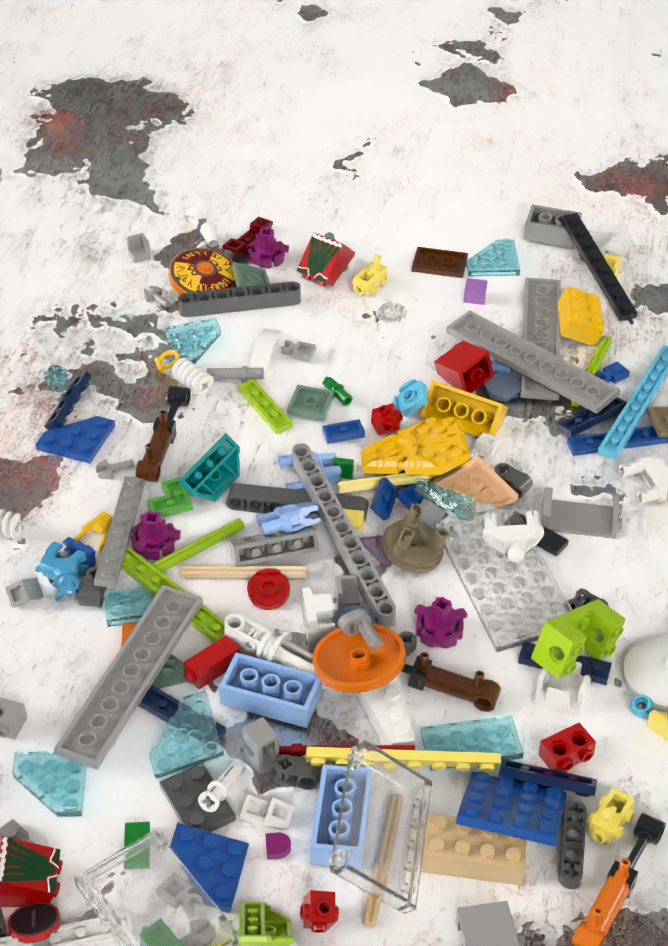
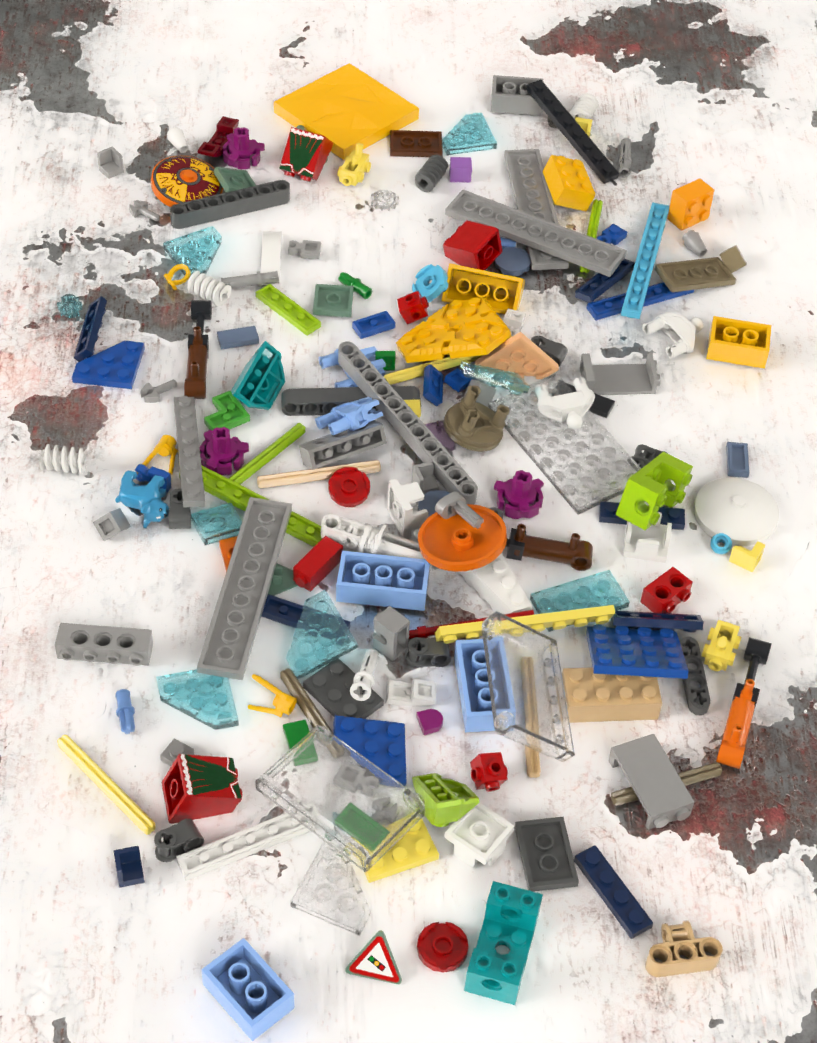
camera: 15 degrees left, 5 degrees up
black tile [7,902,61,943] -> none
none -> sand blue tile [217,326,259,350]
none -> yellow plant [248,674,297,717]
none -> yellow tile [274,63,419,160]
none -> dark tan axle [280,668,345,760]
none -> dark grey piece [415,155,448,192]
none -> light grey pin [618,138,632,177]

